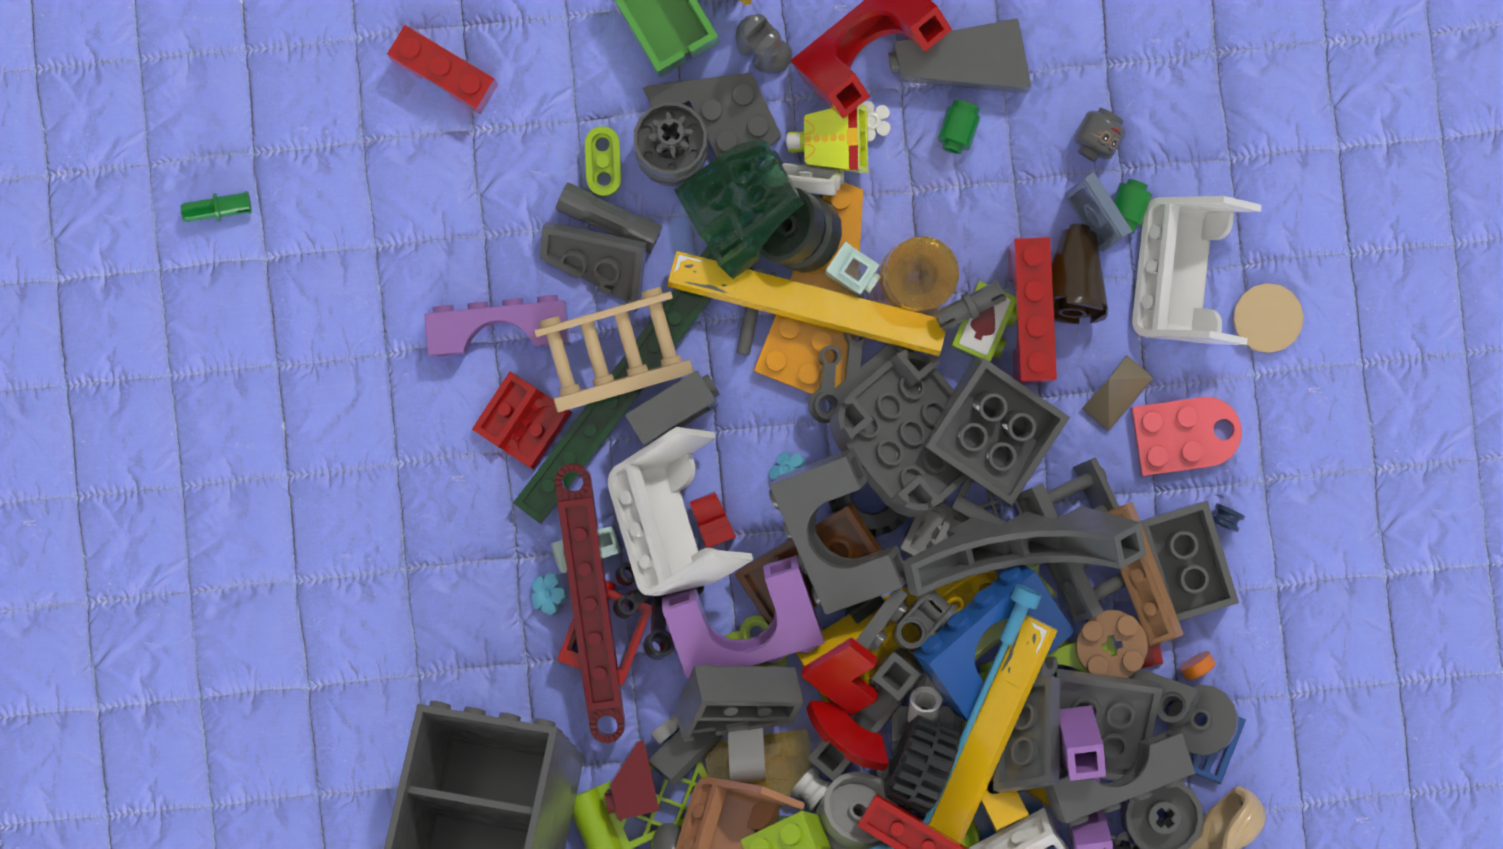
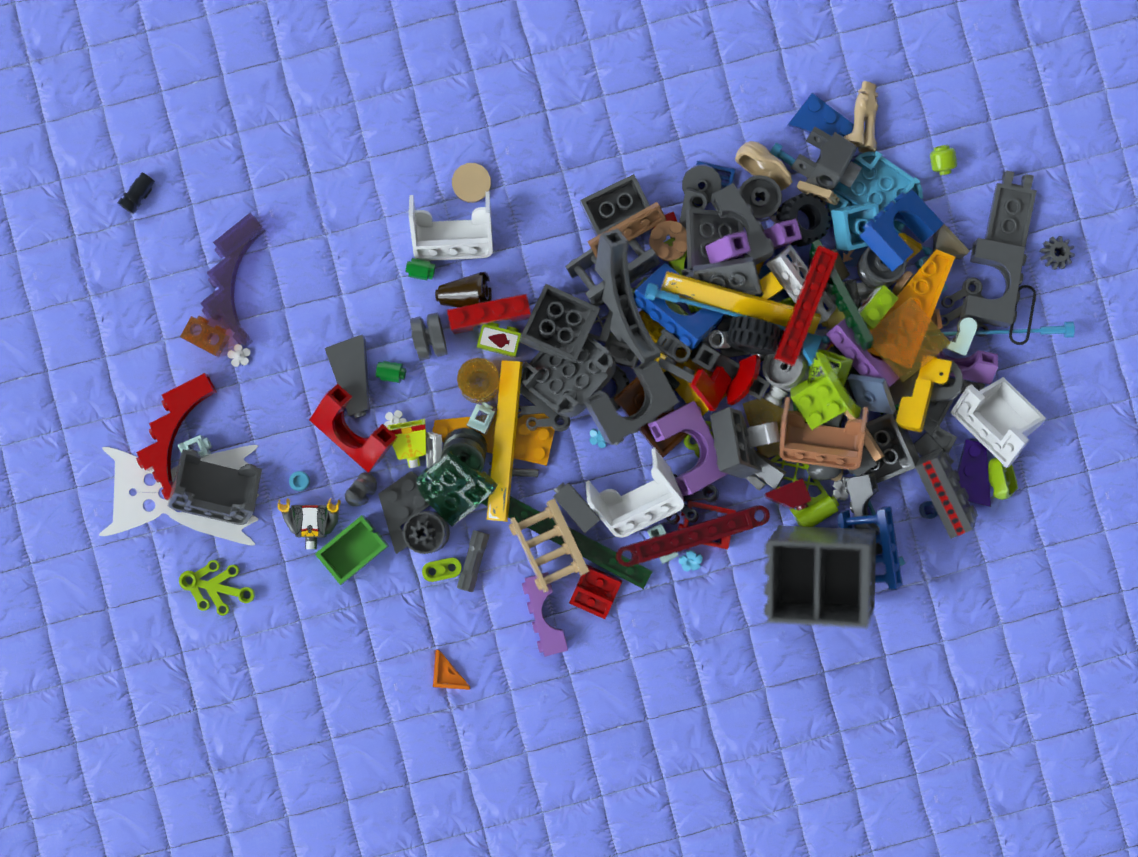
camera: 105 degrees left, 0 degrees up
green axle [180,191,252,222] -> none
red arch [387,25,498,114] -> none
dark grey wing [540,222,647,311] -> none
red leg [689,491,736,548] -> none
dark grey pin [934,280,1007,332] -> none
sand blue plate [1065,172,1132,252] -> none
dark grey head [1074,107,1126,162] -> none
dark tan slope [1081,355,1154,431] -> none
coral plate [1131,397,1242,476] -> none
orange tile [1179,651,1216,681] -> none
dark blue bush [1212,503,1245,532] -> none
none -> dark grey wheel [410,312,448,361]
none -> orange tile [433,649,470,690]

